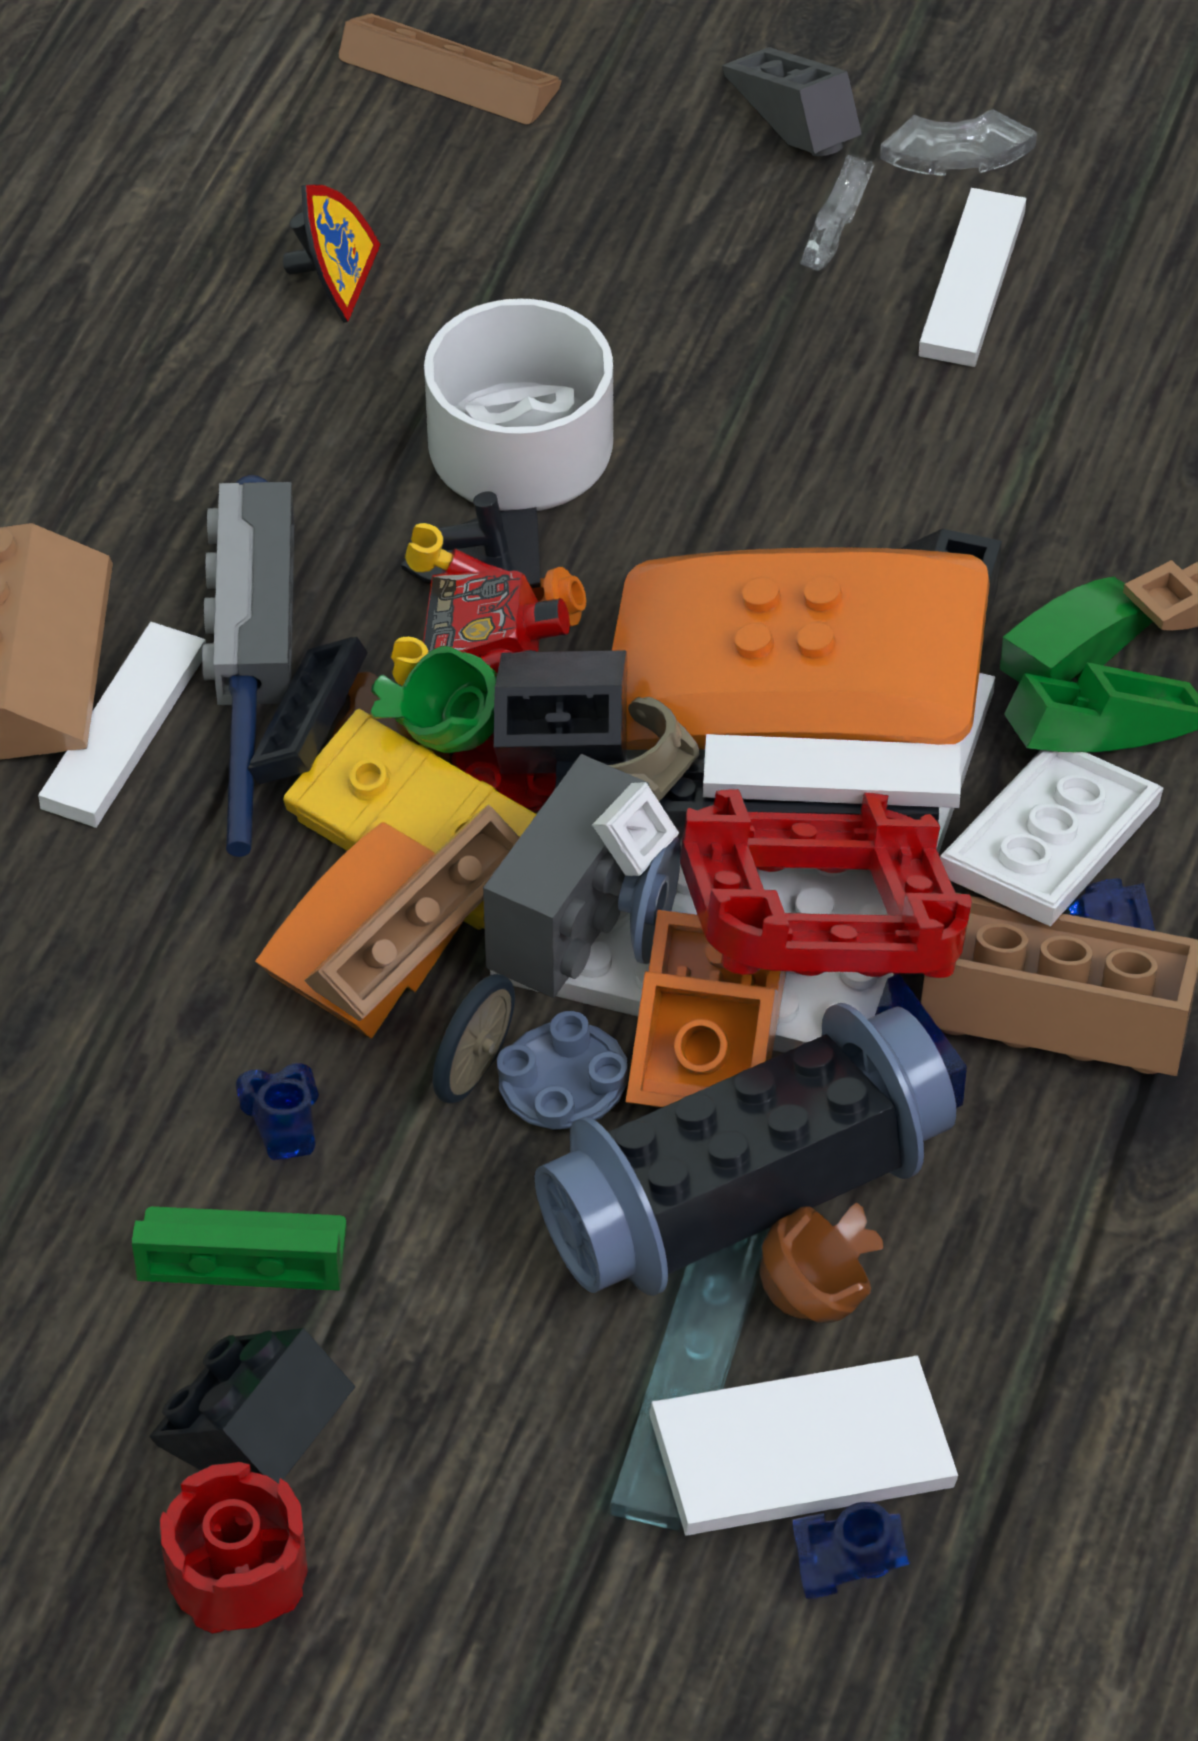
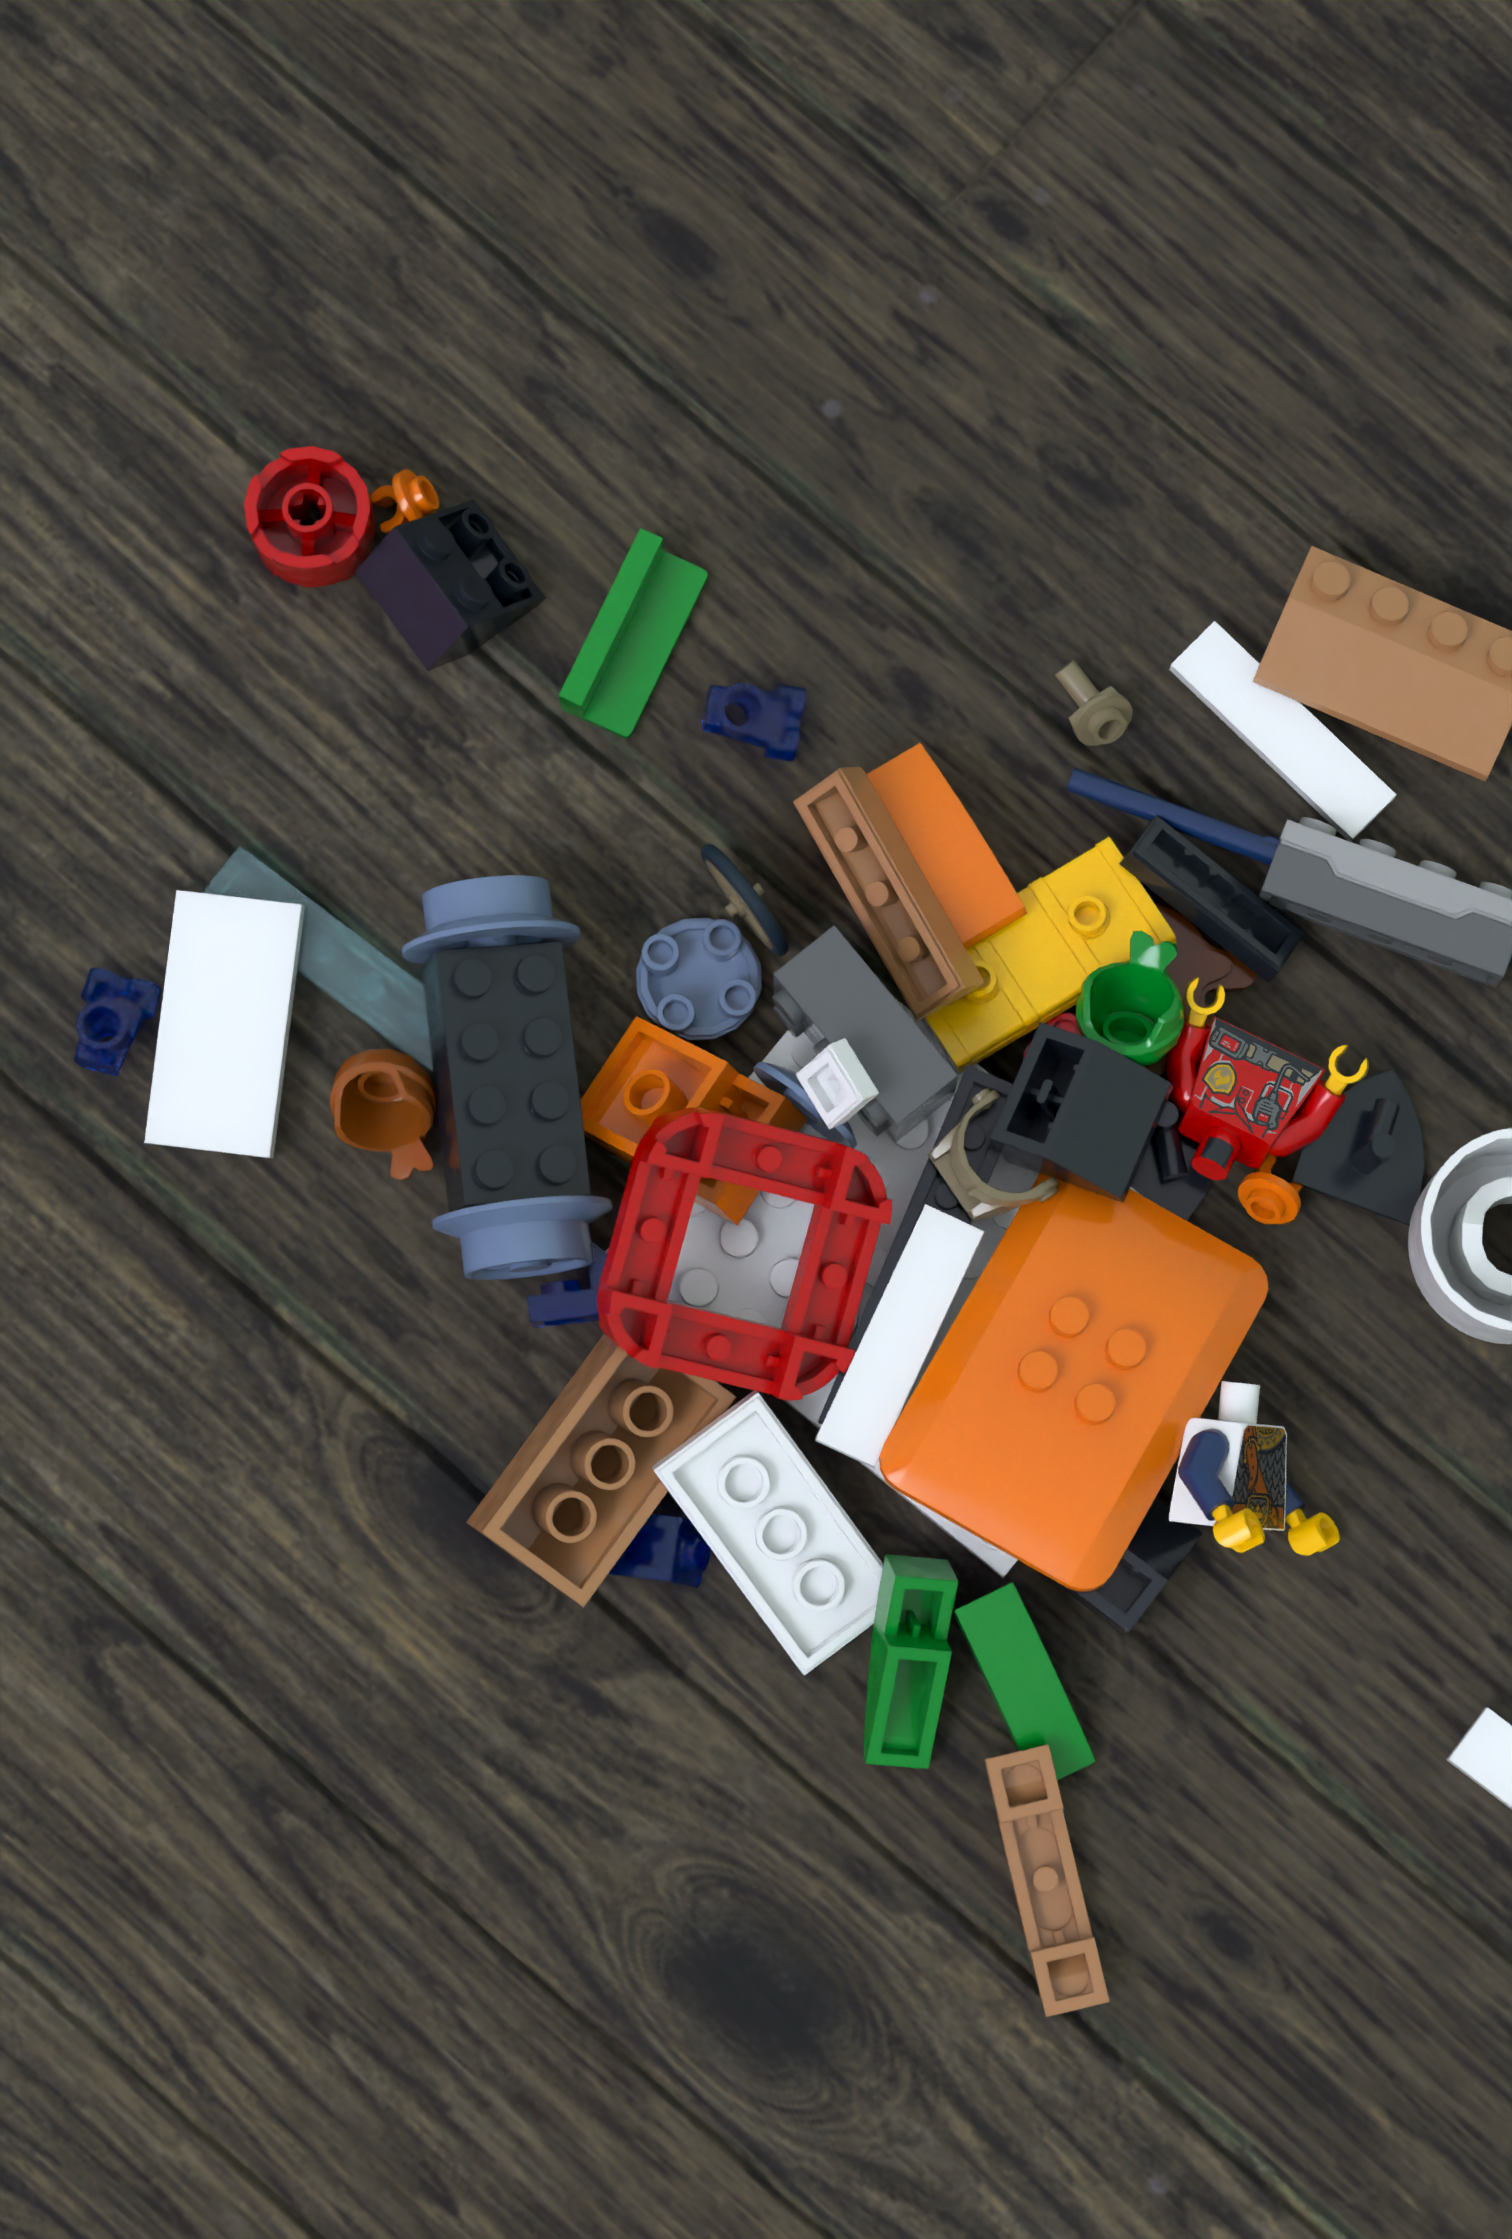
camera: 115 degrees right, 30 degrees up
none -> orange plate [370,469,439,534]
none -> dark tan plate [1055,660,1133,746]
none -> torso [1169,1381,1340,1556]

